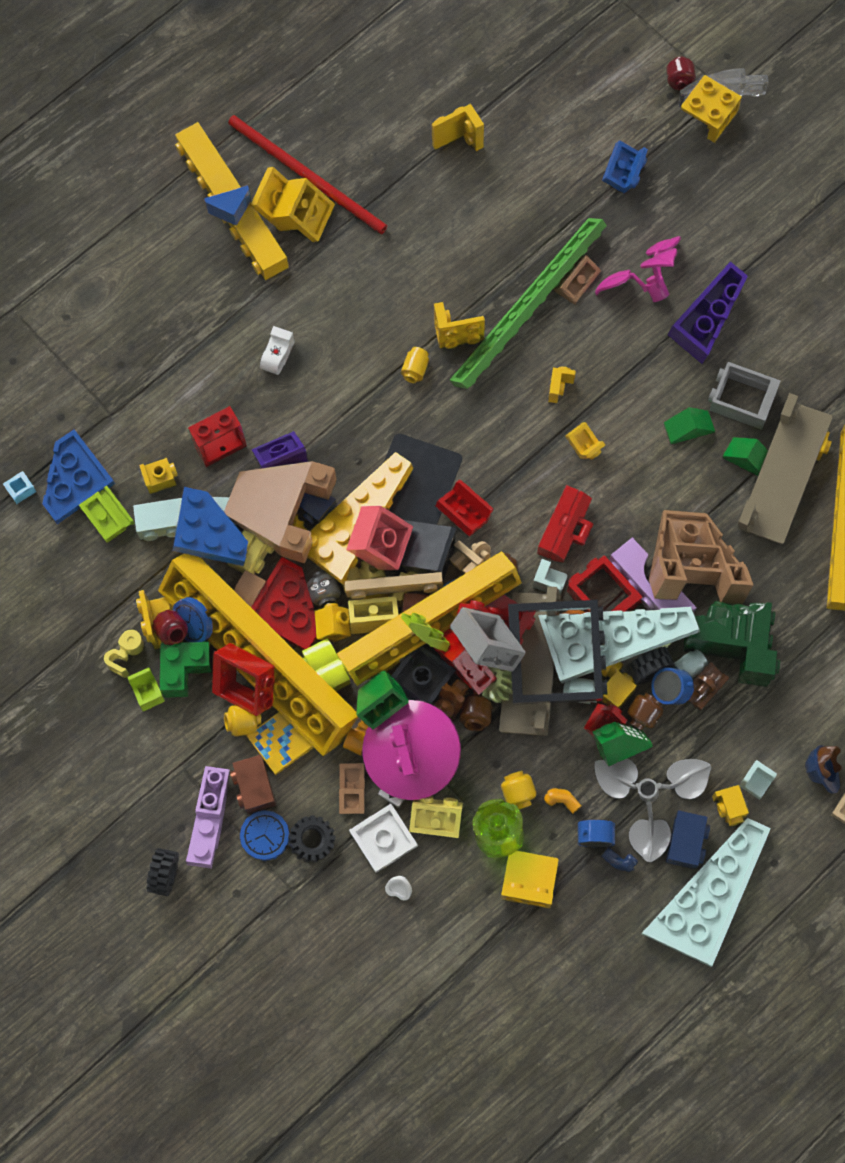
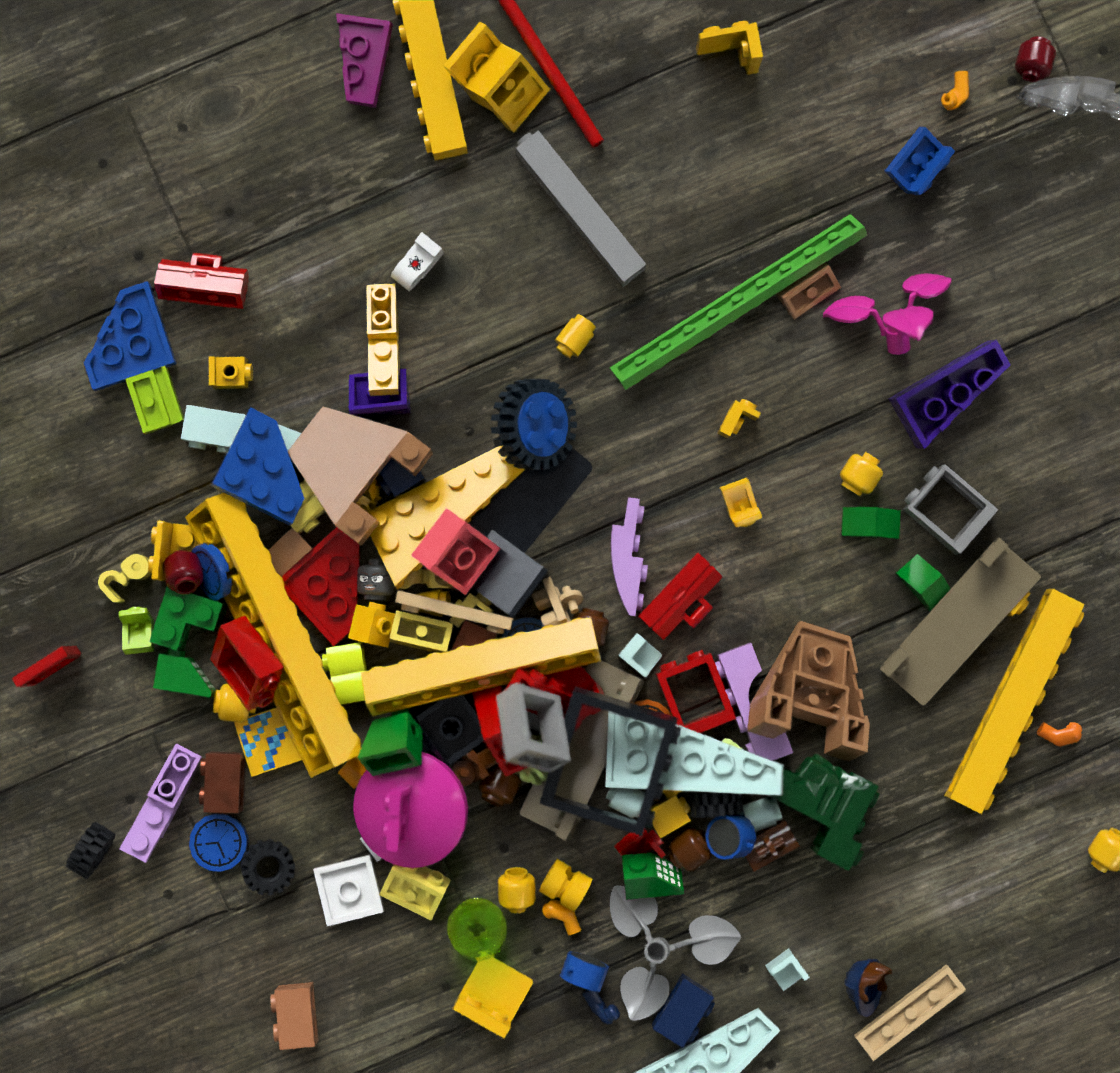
camera: 20 degrees right, 15 degrees up
medium azure brick [3,471,37,504] -> none
red window [188,406,247,467] -> none
blue slope [204,185,251,226] -> none
medium nougat slope [339,763,365,814] -> none
white piece [385,876,412,901] -> none
lime slope [401,613,450,652] -> none
yellow bracket [434,302,485,349] -> none
red bracket [435,479,493,537] -> none
yellow bracket [681,75,742,143] -> none
yellow brick [712,785,749,826] -> none
none -> red tile [12,646,81,688]
none -> green slope [153,649,216,697]
none -> red piece [154,253,249,309]
none -> nougat brick [270,982,319,1050]
none -> magenta wing [336,13,393,108]
none -> yellow slope [367,284,400,396]
none -> wheel [491,379,577,470]
none -> light grey brick [516,130,647,287]
none -> yellow wheel [539,858,593,912]
none -> lavender slope [611,497,648,616]
none -> yellow head [840,452,883,497]
none -> light orange arm [941,71,969,110]

